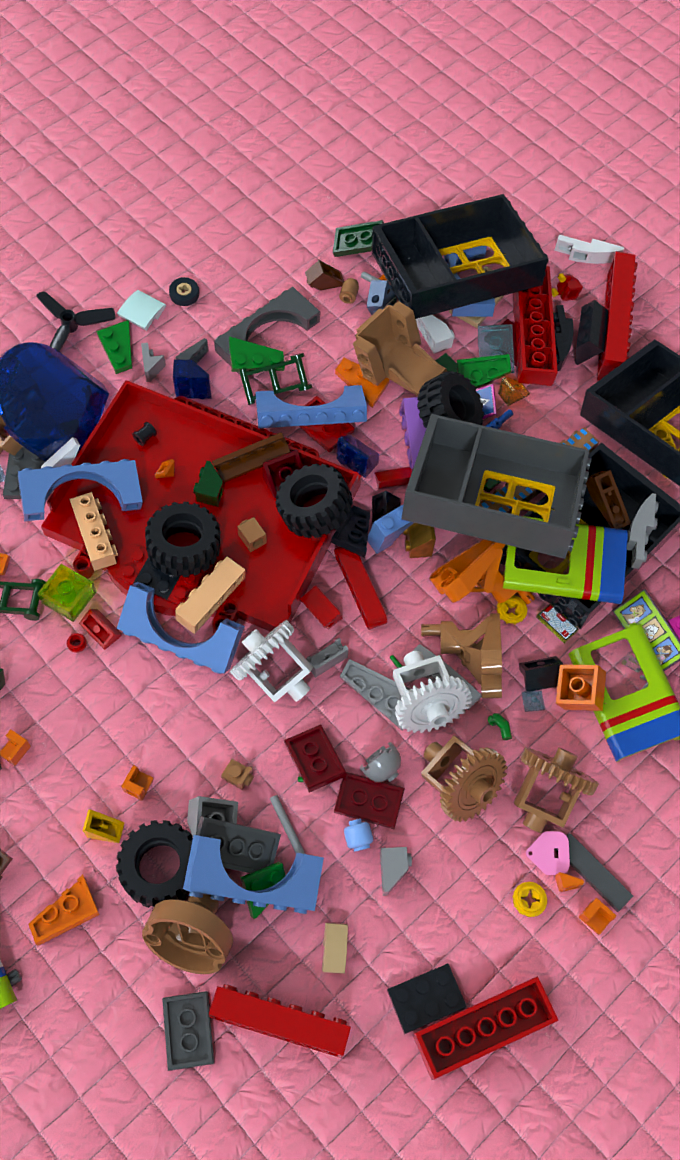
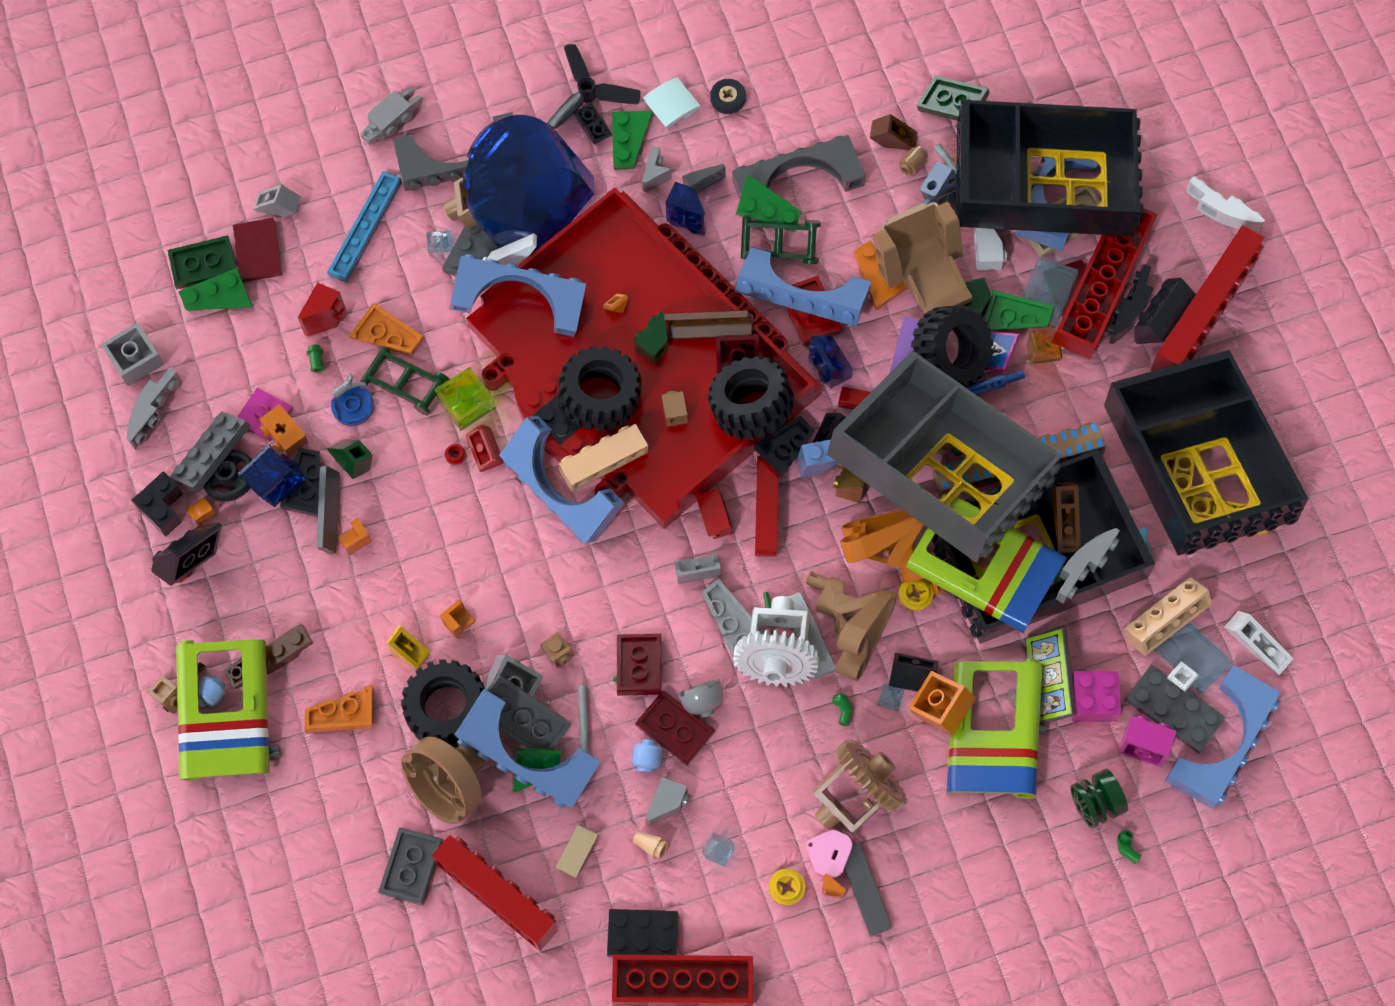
camera: 30 degrees right, 5 degrees up
light nougat brick [70,492,118,571] -> none
black bush [132,422,157,446] -> none
white piece [230,620,313,703] -> none
medium nougat piece [421,735,507,822] -> none
tile [536,603,579,644] -> none
red piece [552,273,583,301] -> none
orange panel [578,898,616,935] -> none
none -> black slope [574,103,612,145]
none -> light nougat cone [633,831,668,859]
none -> clear light blue slope [702,832,736,867]

